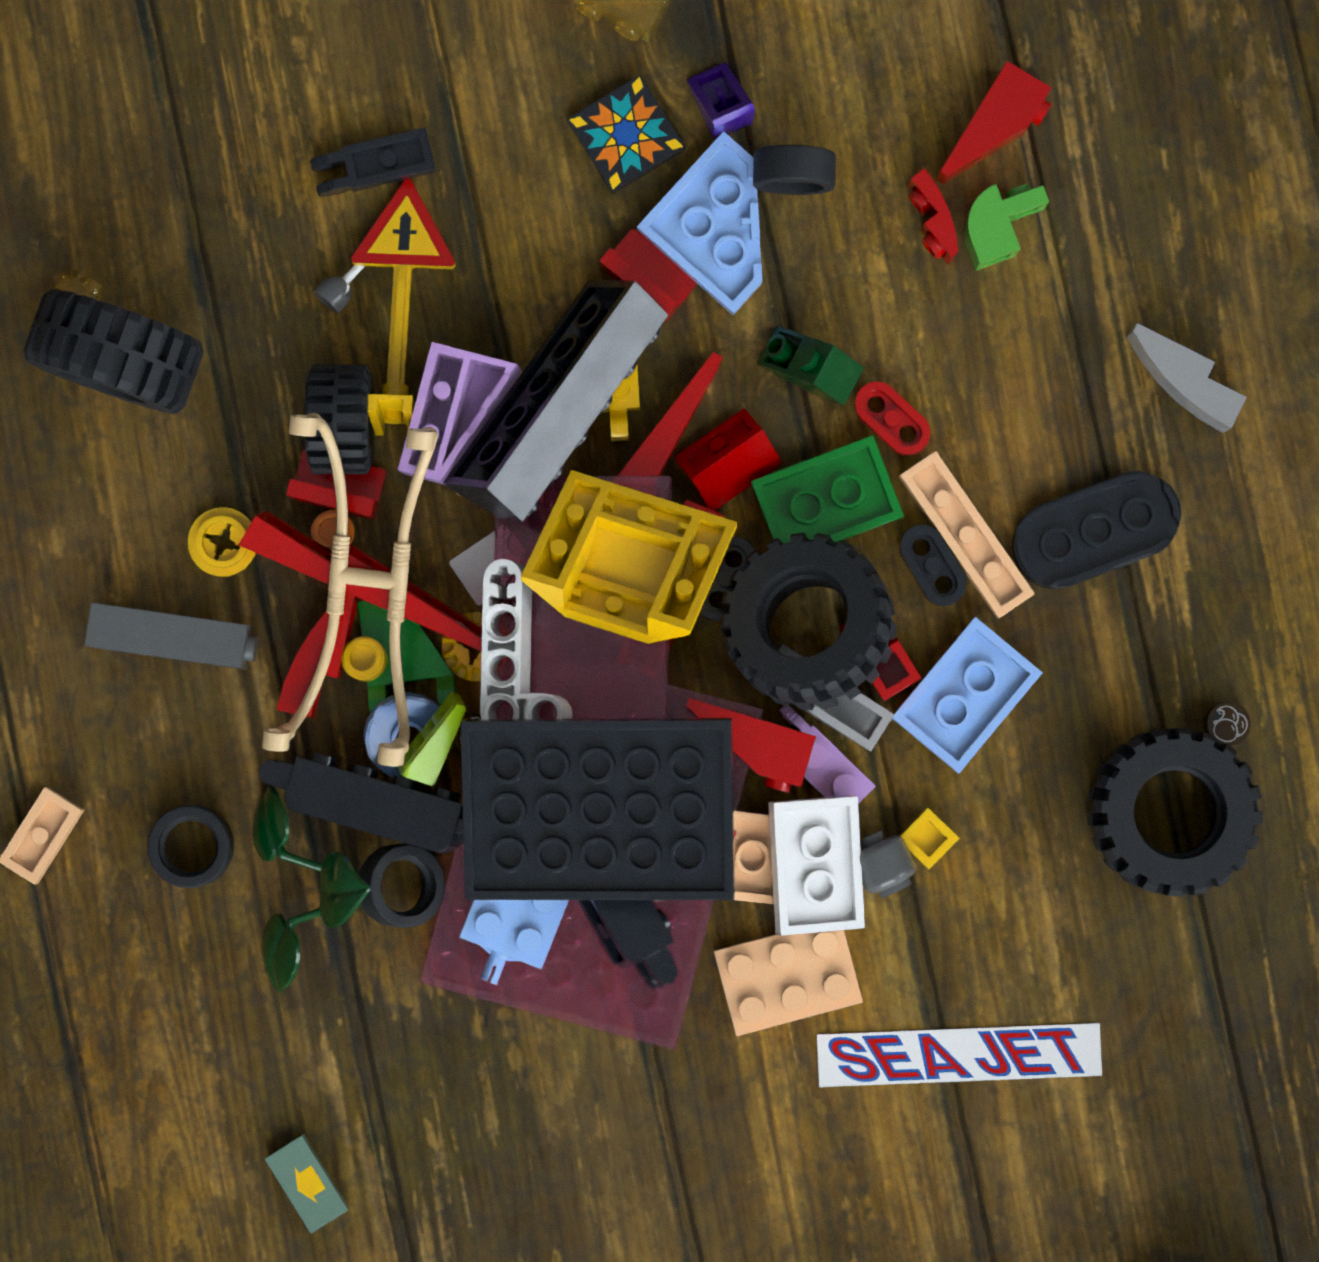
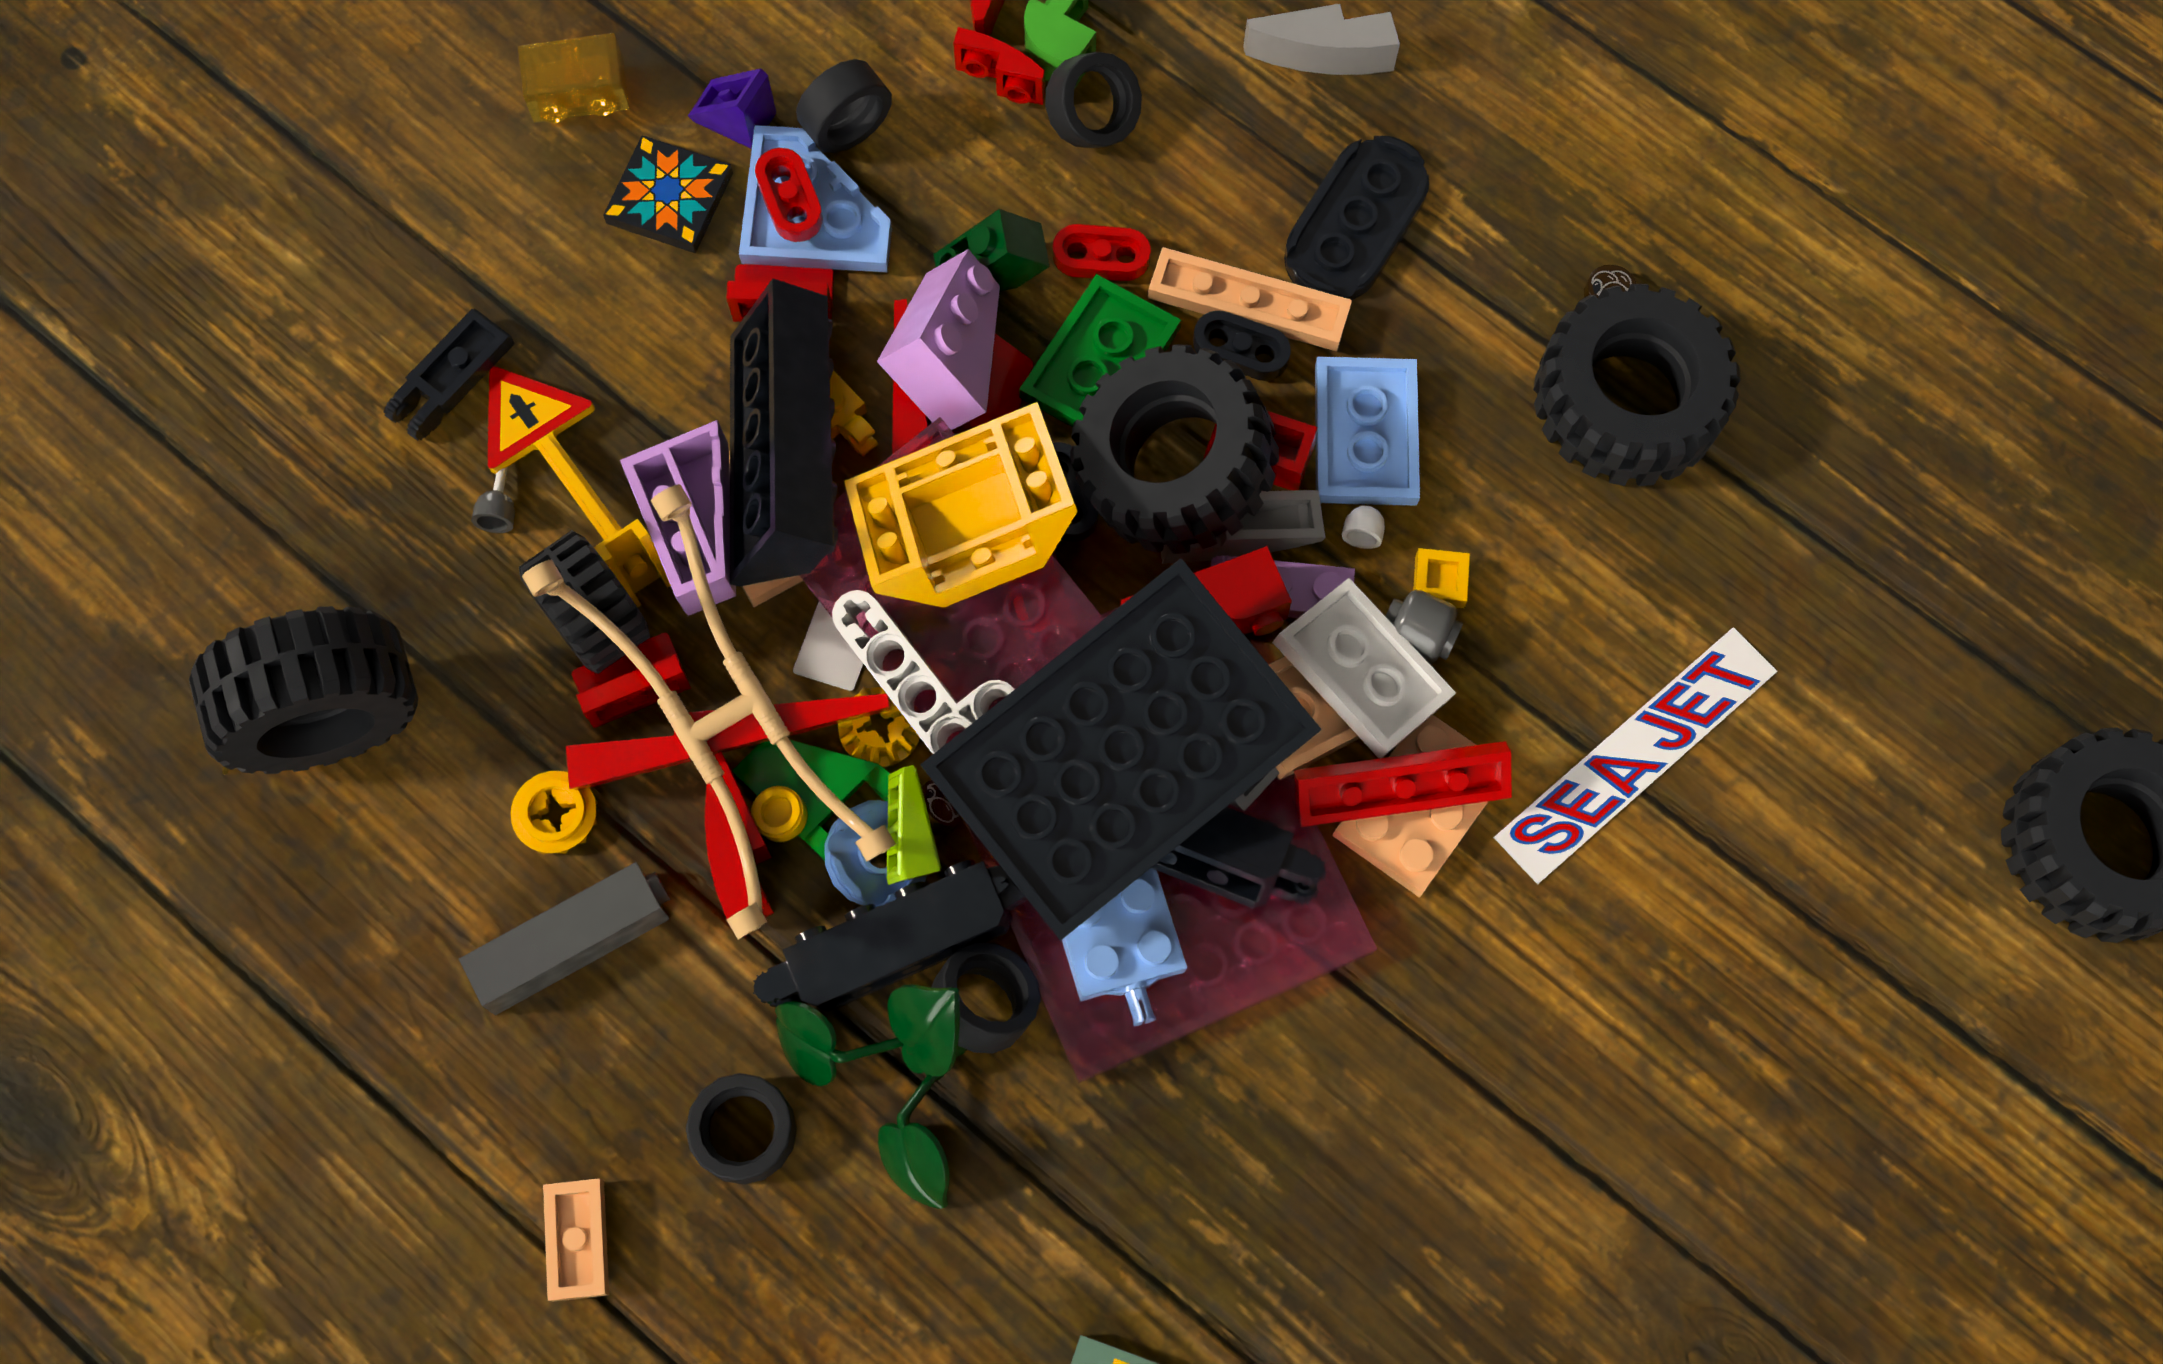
camera: 40 degrees left, 15 degrees down
orange plate [311,510,355,551] -> none
none -> red plate [755,148,823,242]
none -> lavender wedge [877,249,1000,434]
none -> black tyre [1045,52,1142,148]
none -> red plate [1294,741,1512,827]
none -> white hinge [1342,505,1385,549]

